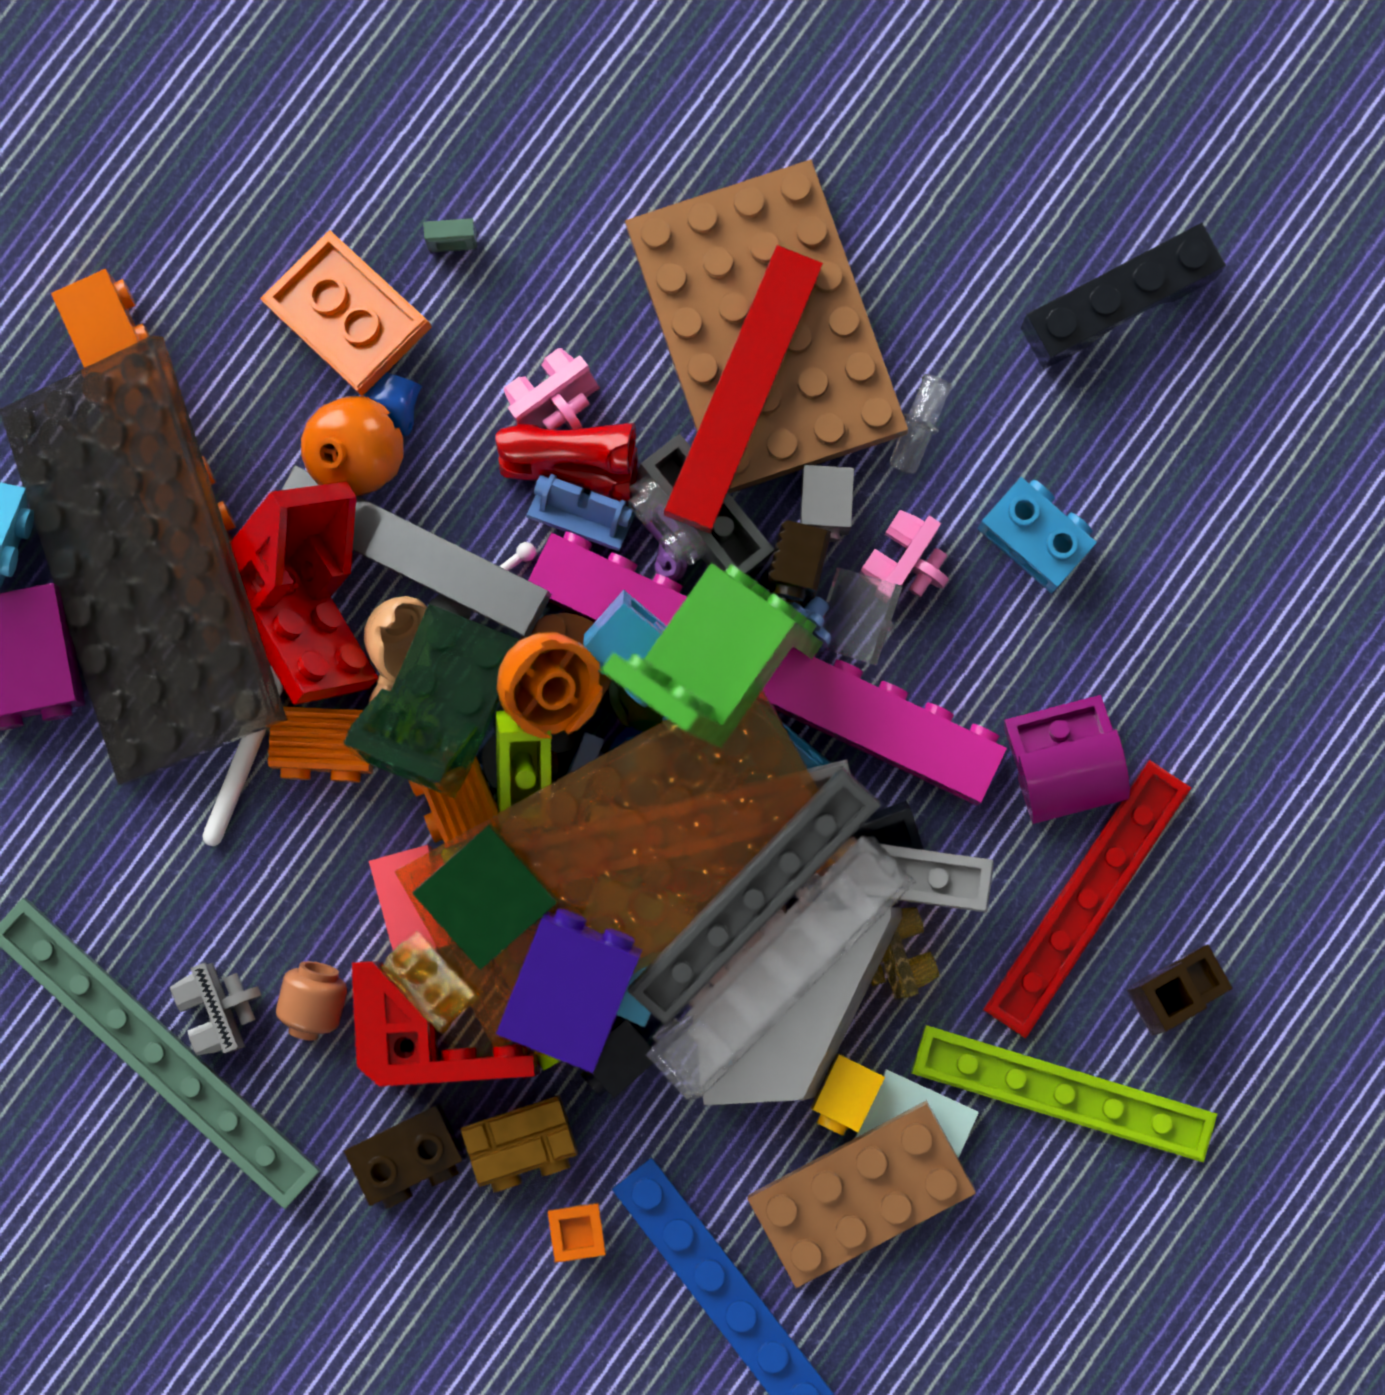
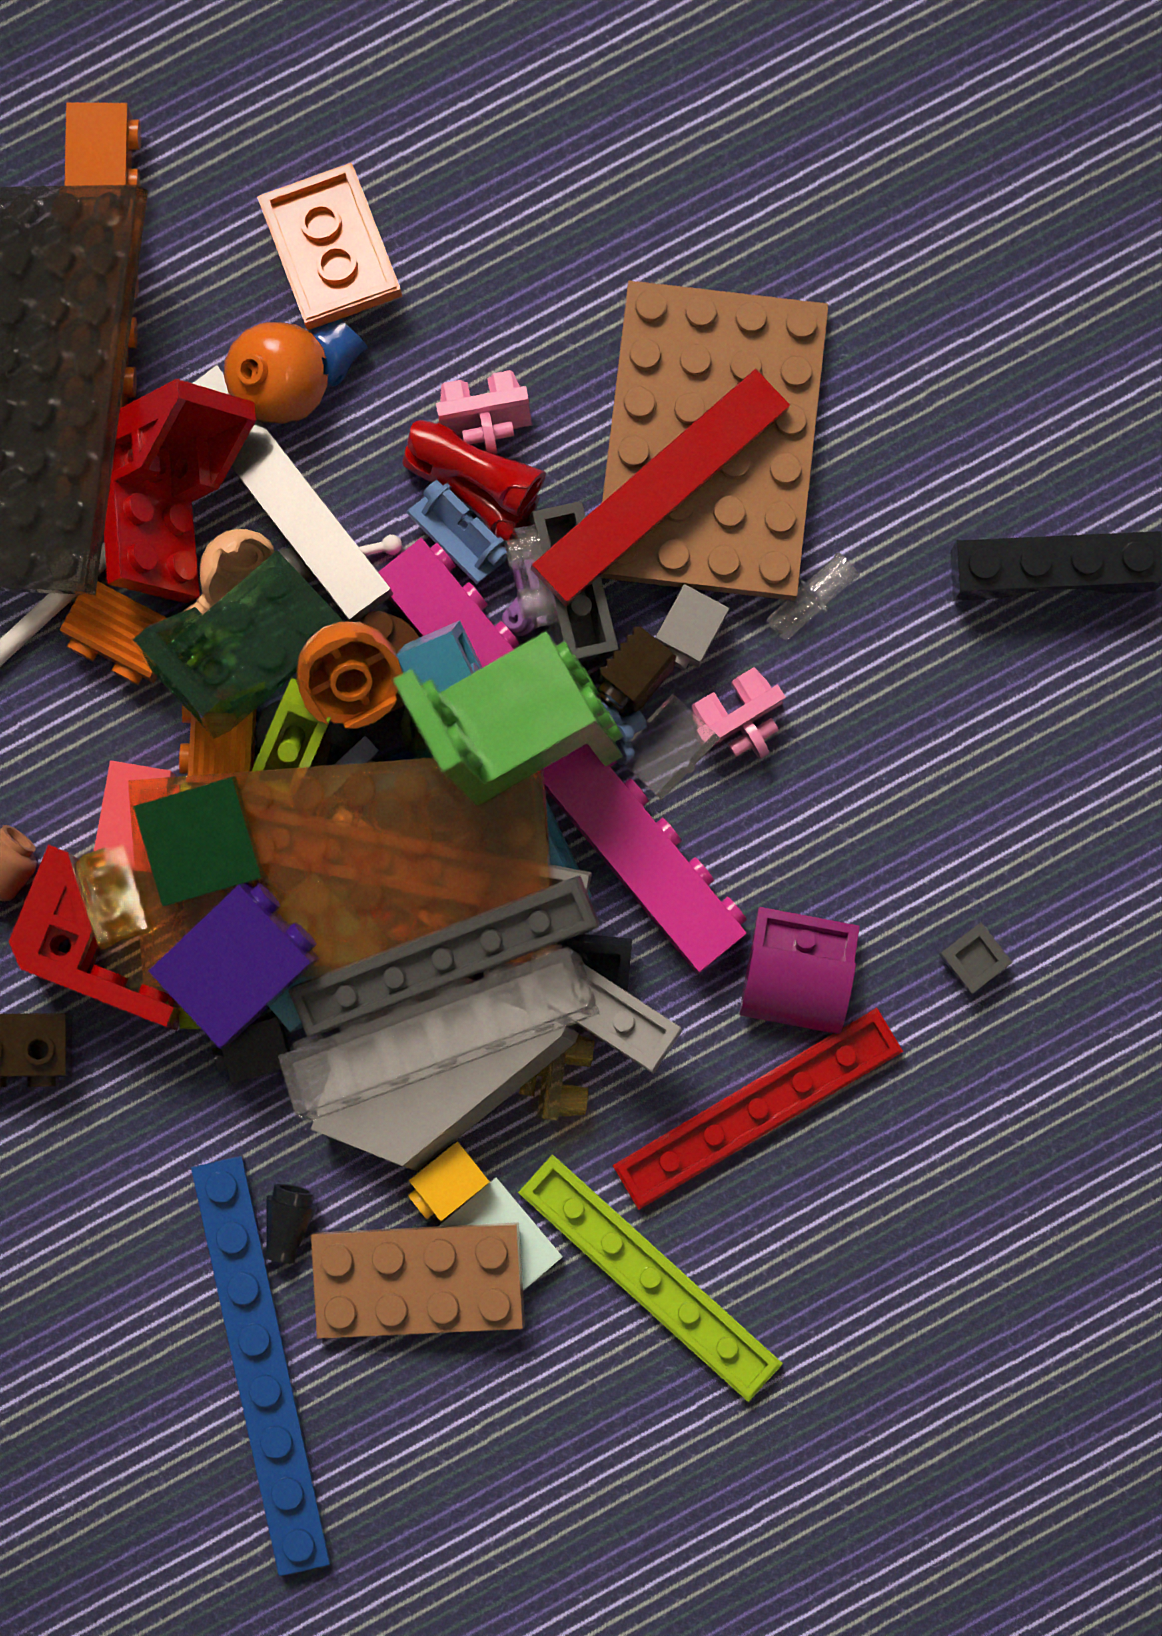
camera: 20 degrees right, 0 degrees up
sand green tile [423,218,478,253] -> none
pearl gold brick [461,1095,578,1193] -> none
orange tile [547,1202,606,1263] -> none
dark azure brick [977,477,1097,594] -> none
dark brown brick [1126,944,1233,1036] -> none
none -> black cone [264,1184,317,1264]
none -> dark grey plate [939,922,1013,995]

